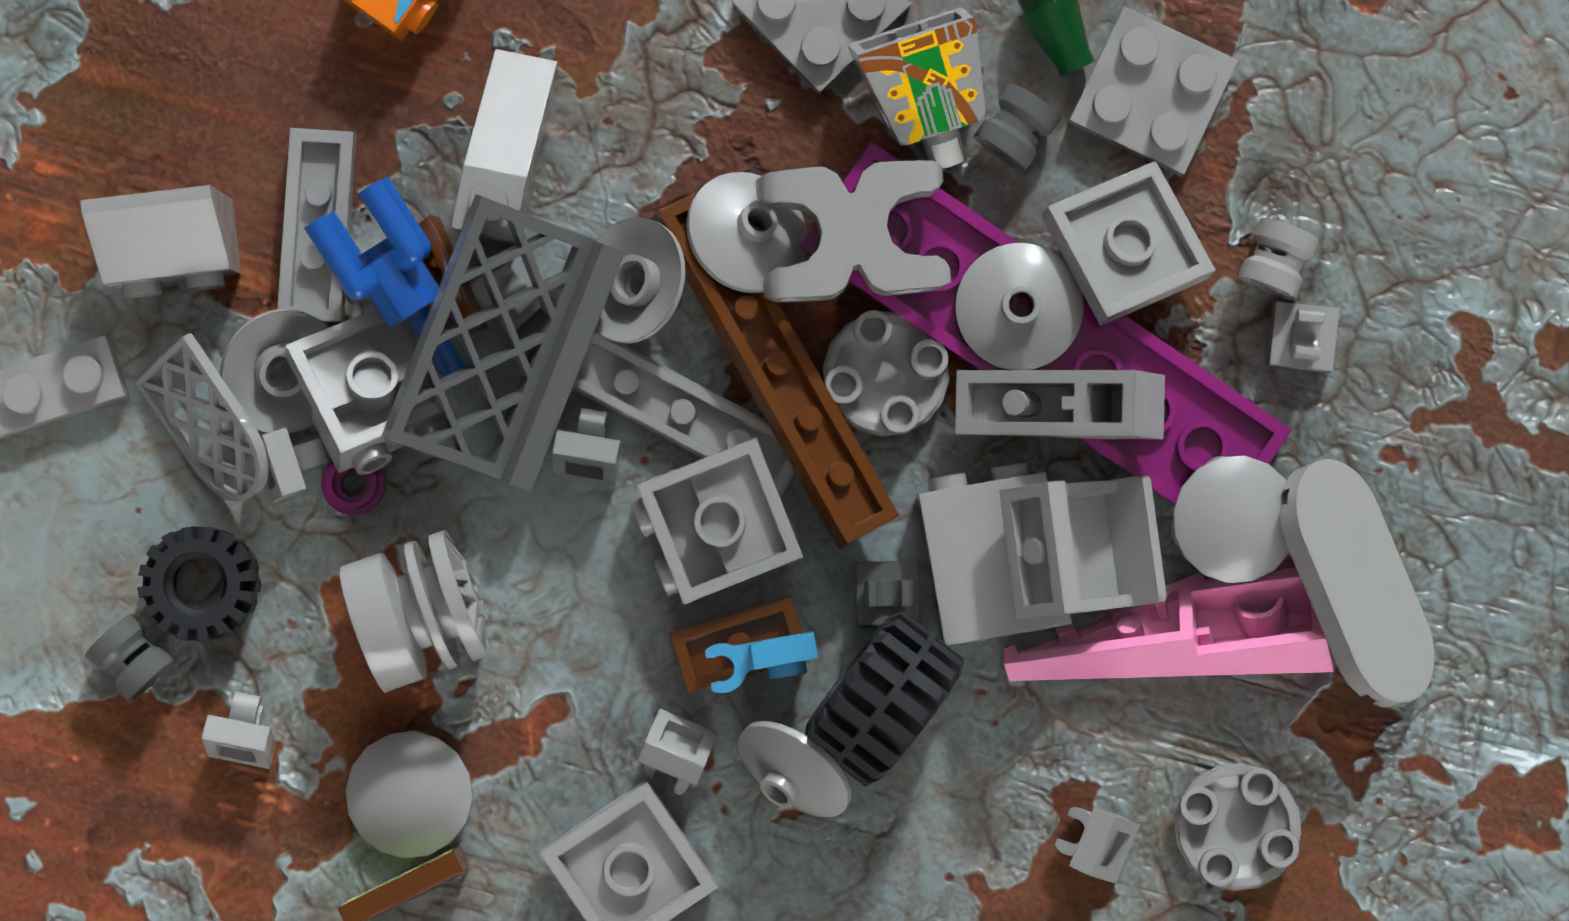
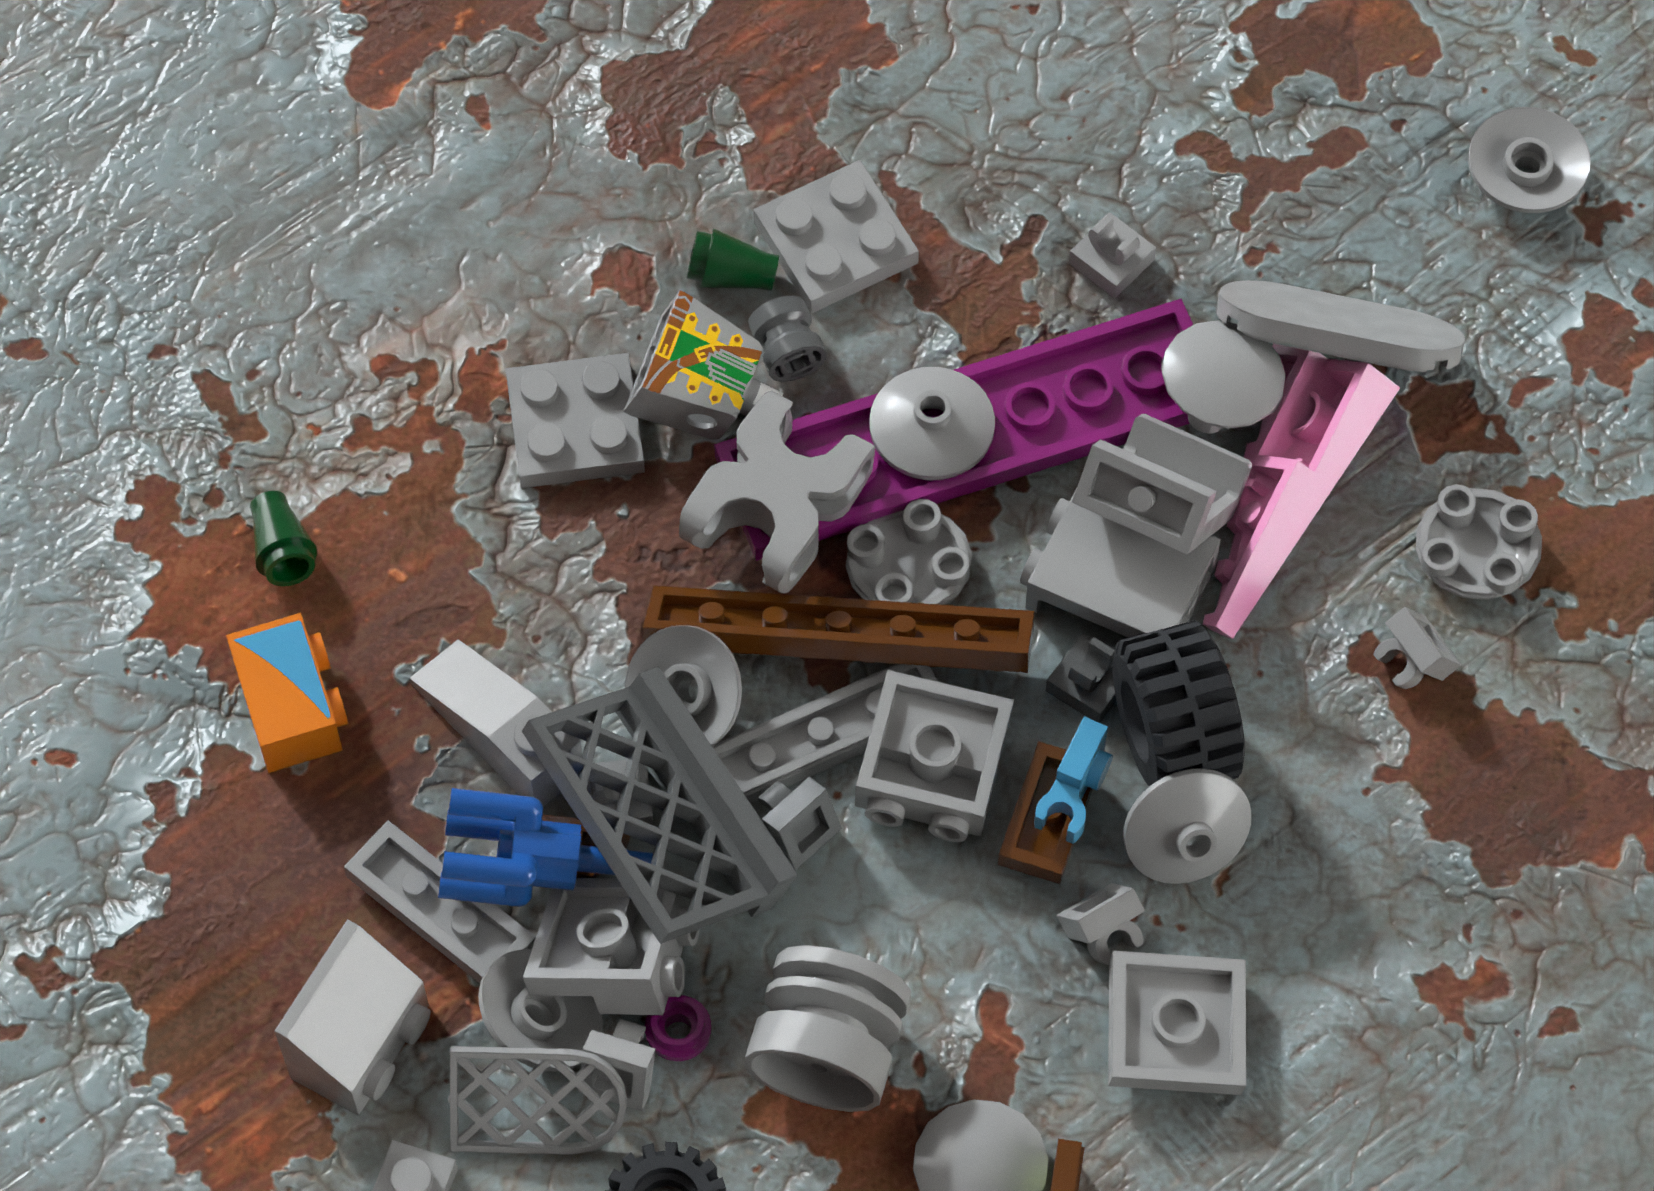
camera: 55 degrees left, 25 degrees down
light grey dish [686,172,807,293] -> none
light grey slope [955,370,1165,439] -> none
light grey plate [1041,161,1215,326] -> none
light grey wheel [1237,217,1320,301] -> none

